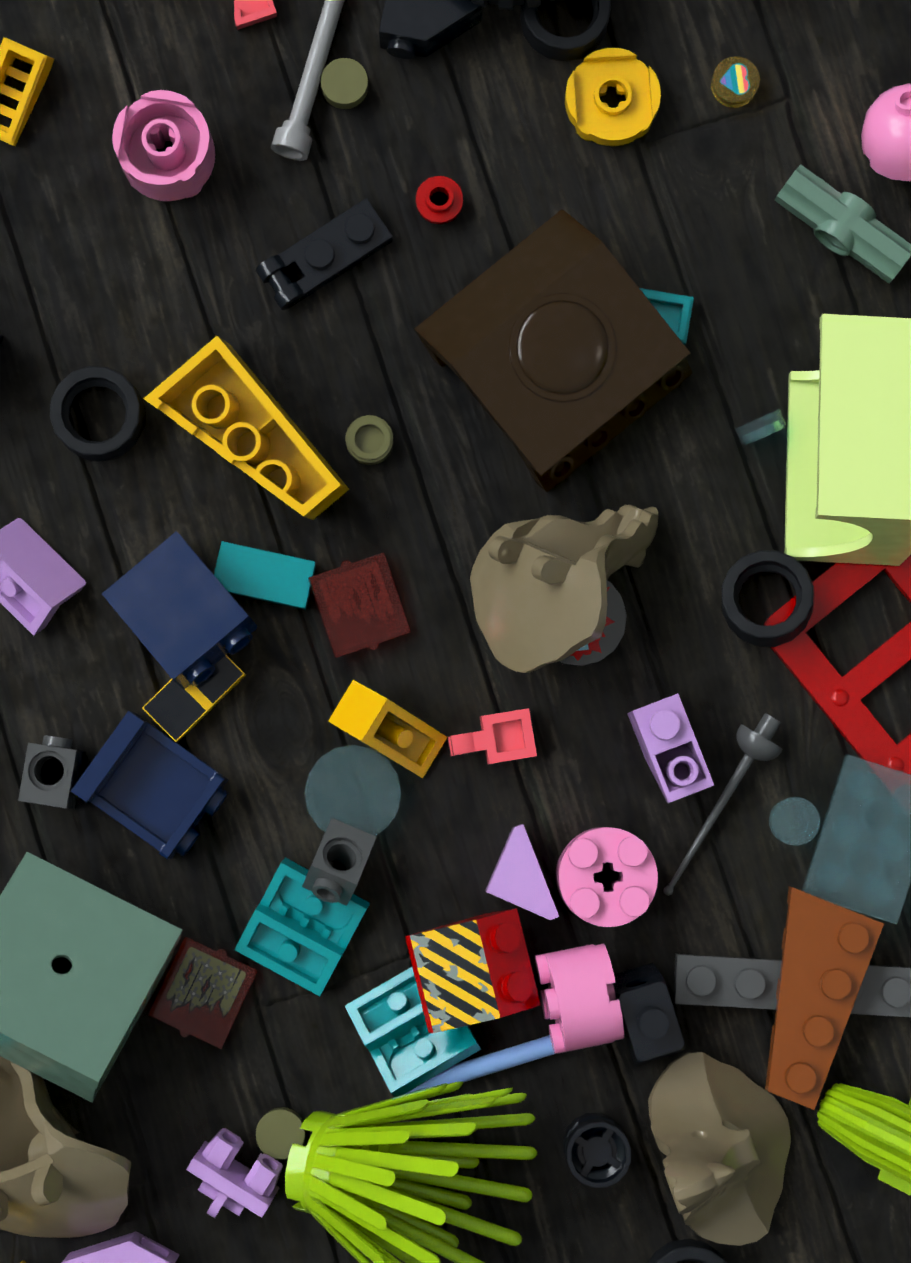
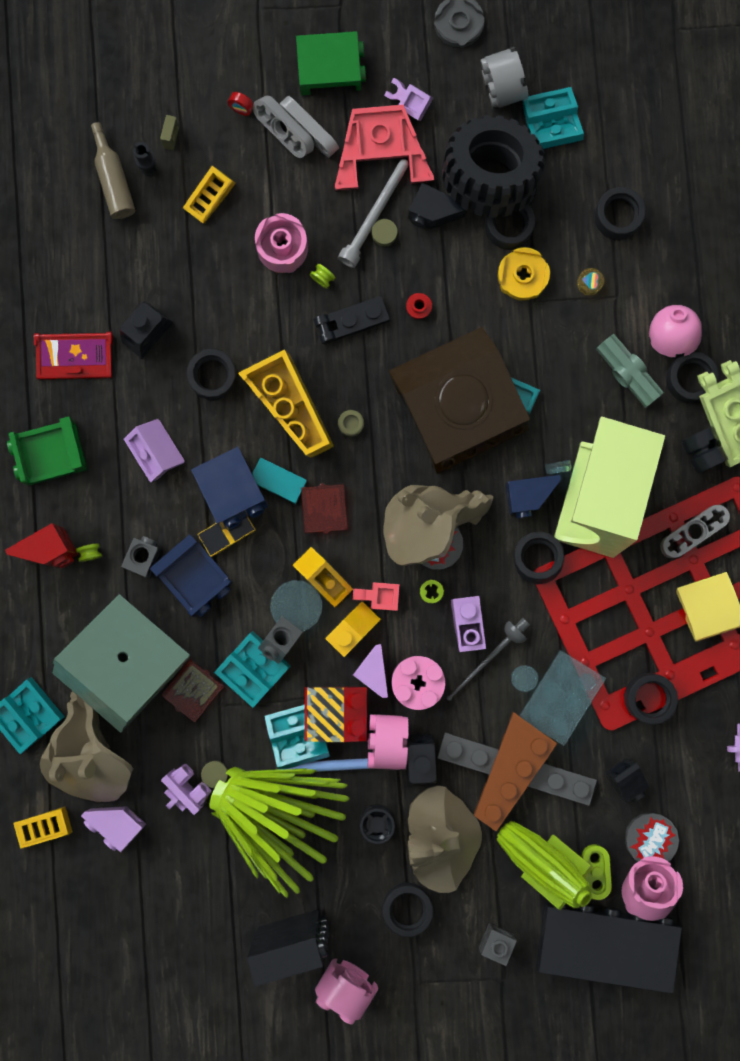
camera: 15 degrees right, 0 degrees up
none -> lime bush [310,264,336,289]
none -> yellow slope [325,602,381,657]
none -> lime bush [420,580,444,604]
none -> dark blue slope [505,475,561,518]

